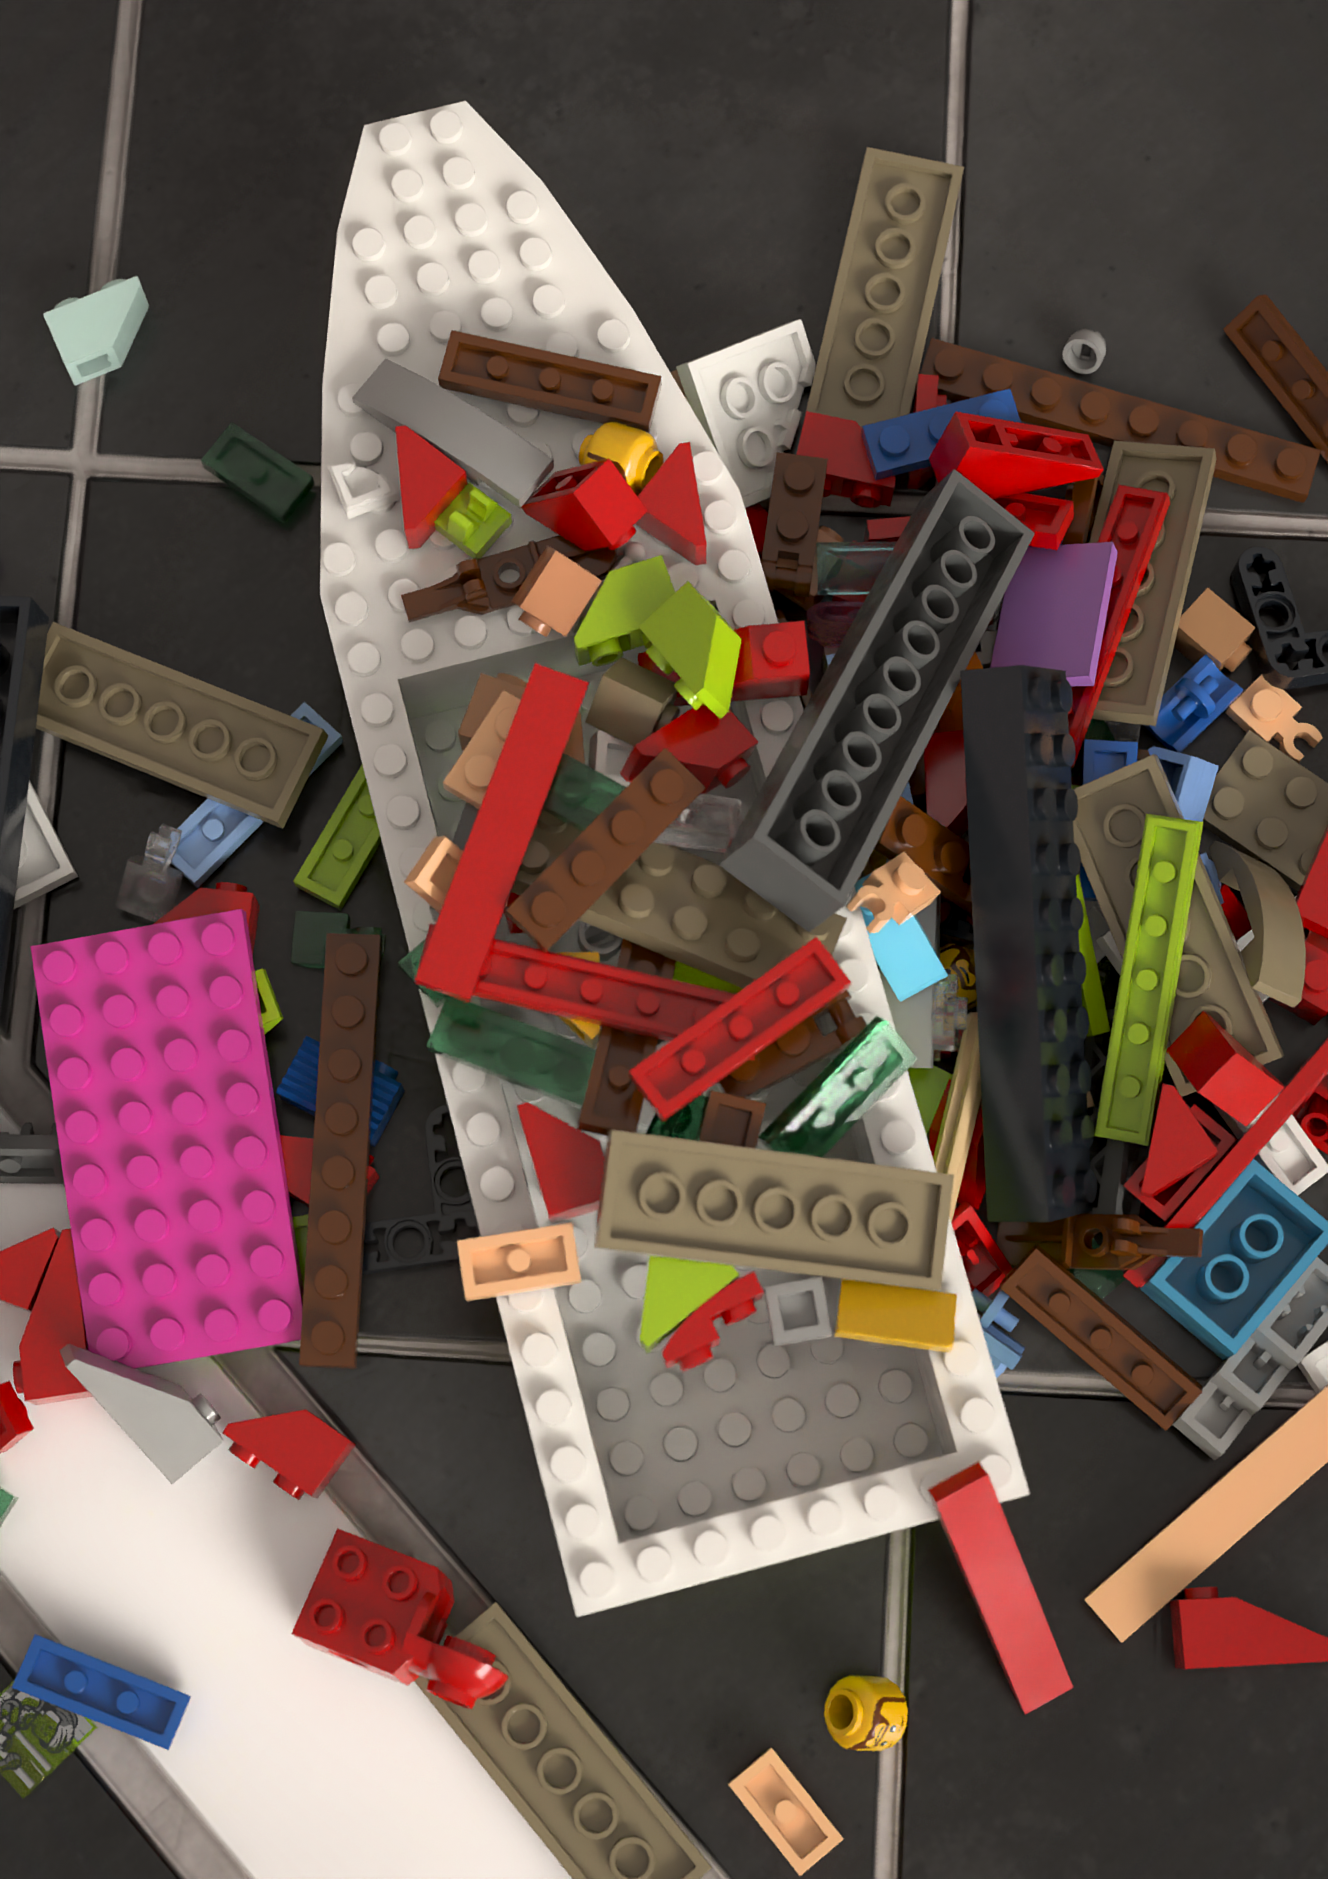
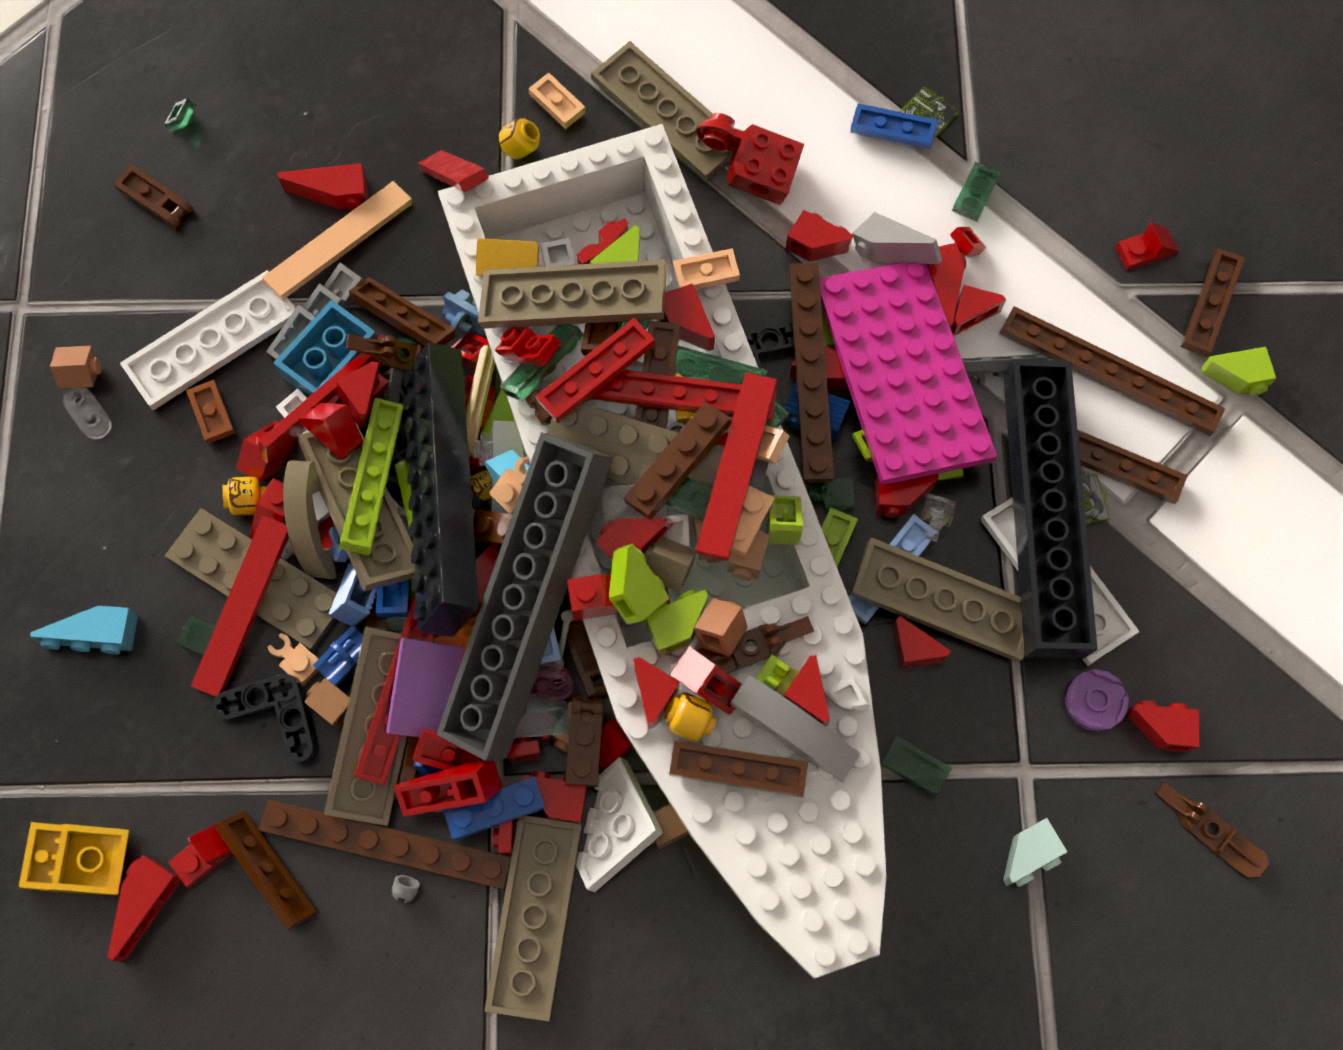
camera: 175 degrees right, 5 degrees down
none -> red slope [495,327,562,366]
none -> lime slope [767,495,803,545]
none -> red slope [892,616,951,669]

